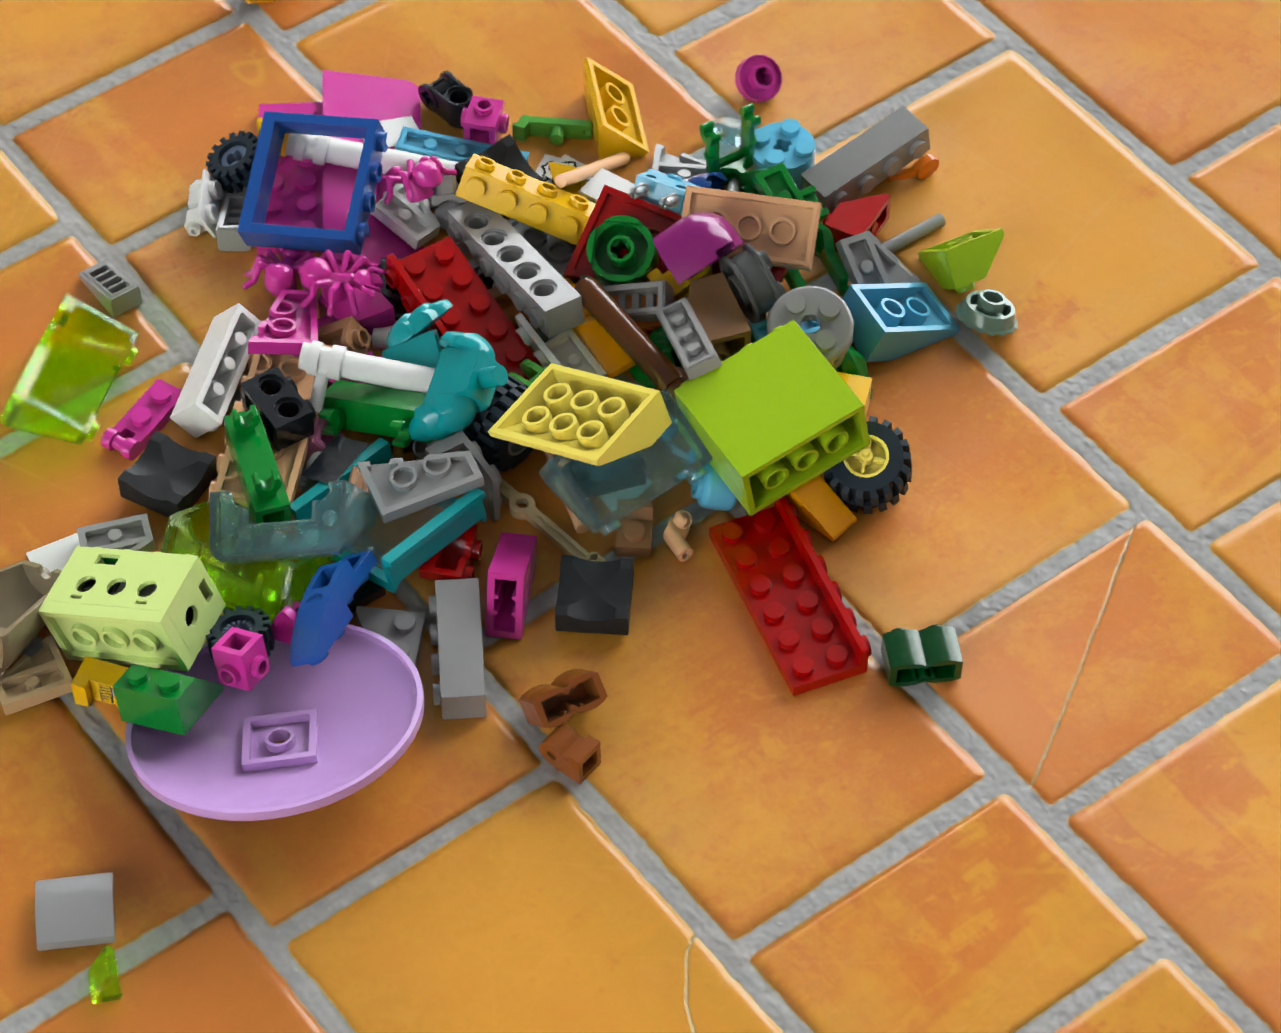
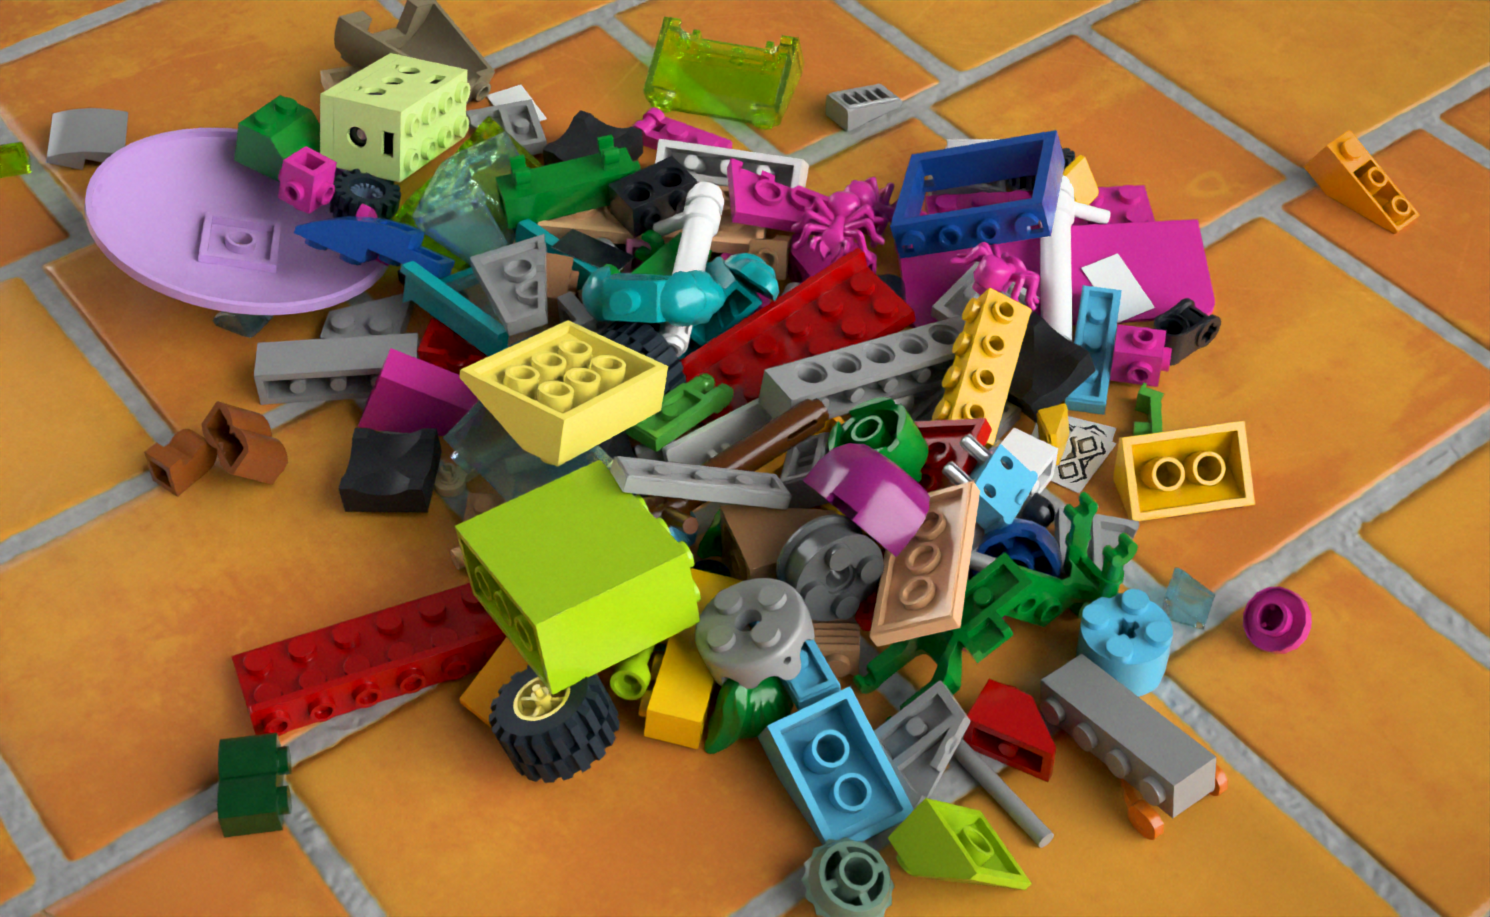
camera: 90 degrees right, 5 degrees down
light nougat bar [554,152,630,188] -> none

